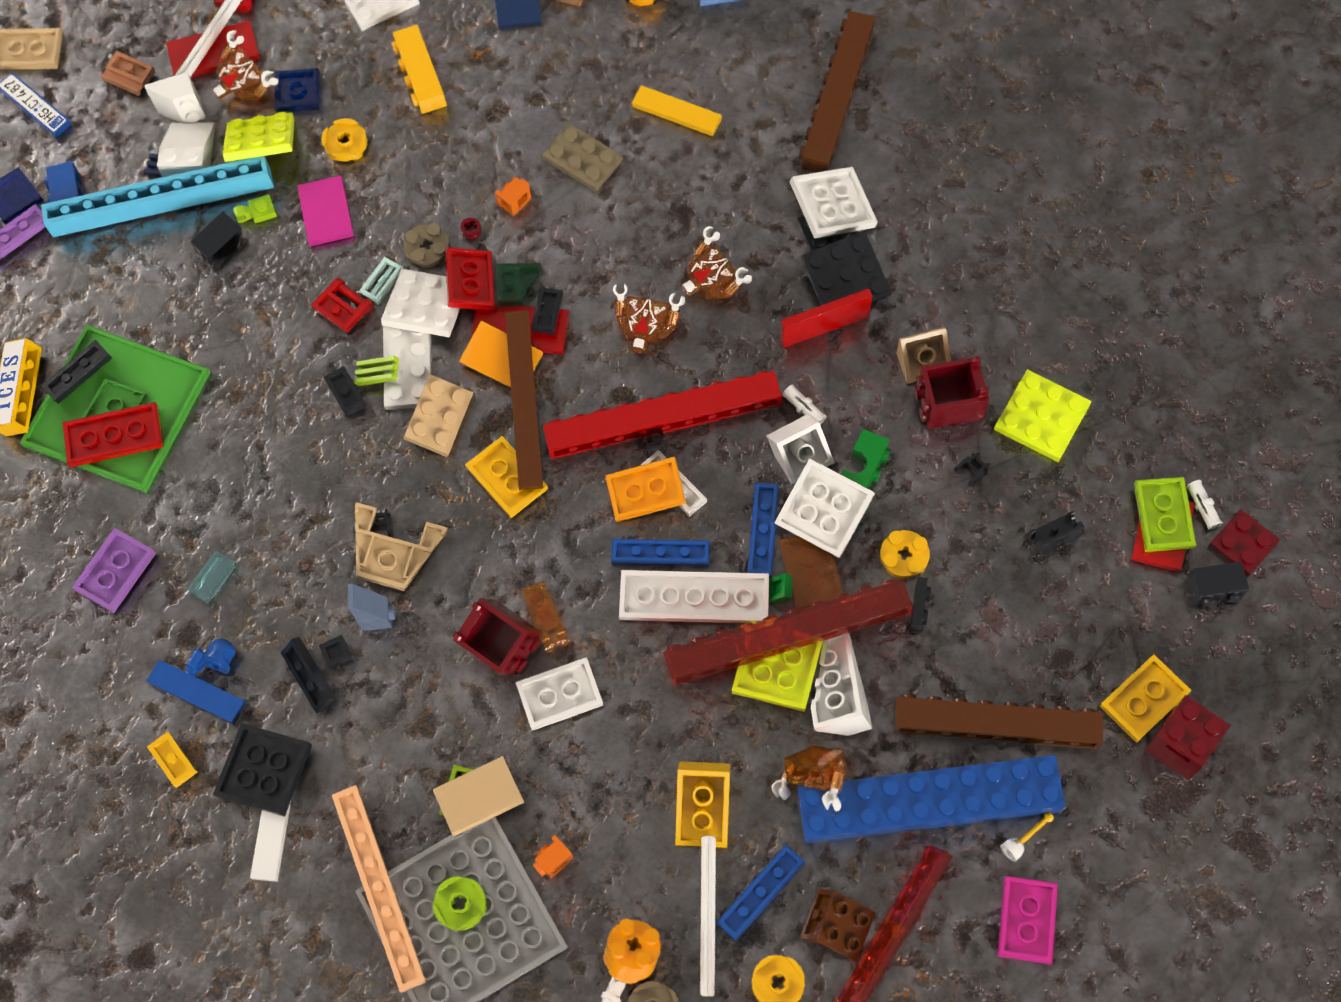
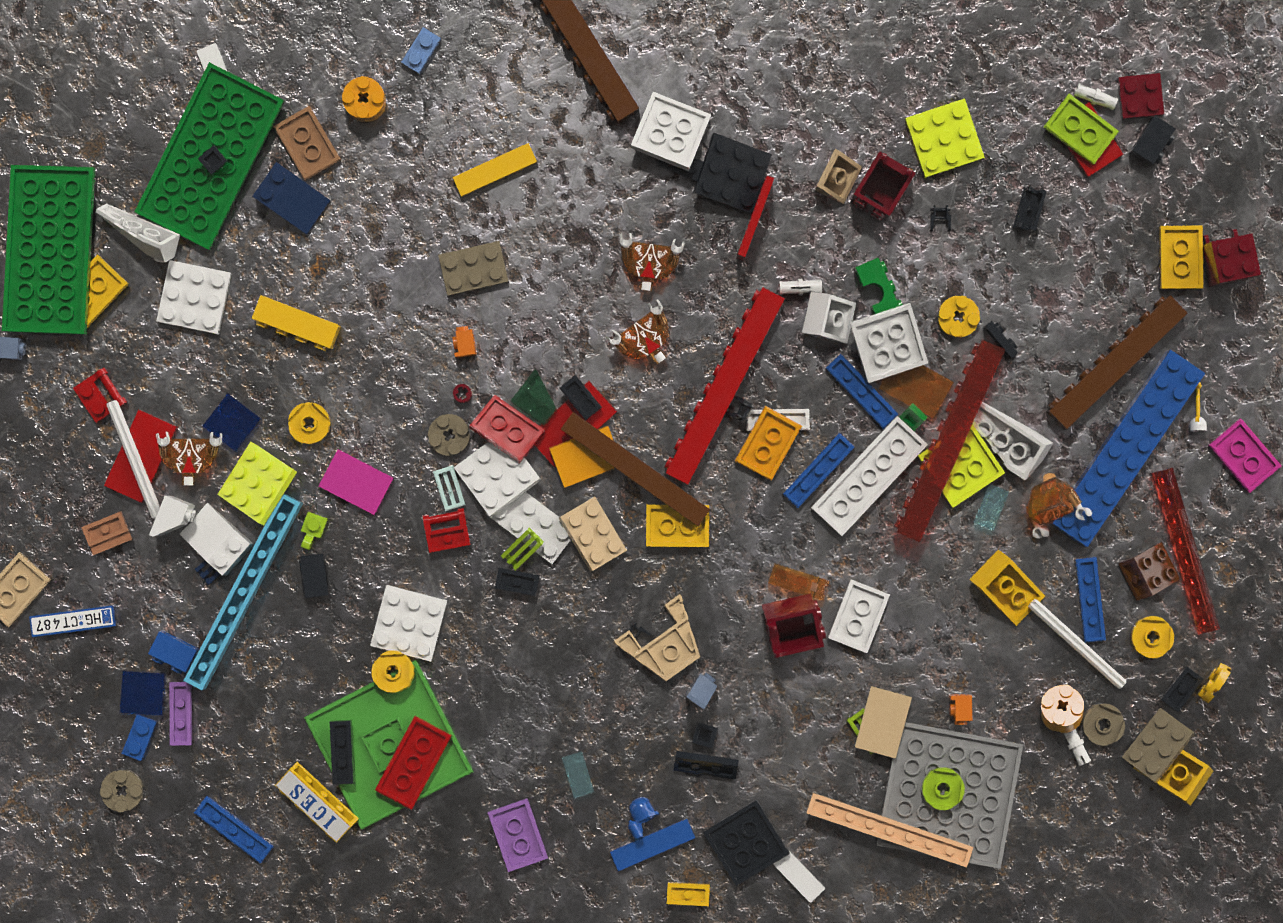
camera: 55 degrees left, 20 degrees up
none -> white plate [370,585,448,662]
none -> yellow plate [372,651,415,693]
none -> clear light blue tile [973,484,1009,530]

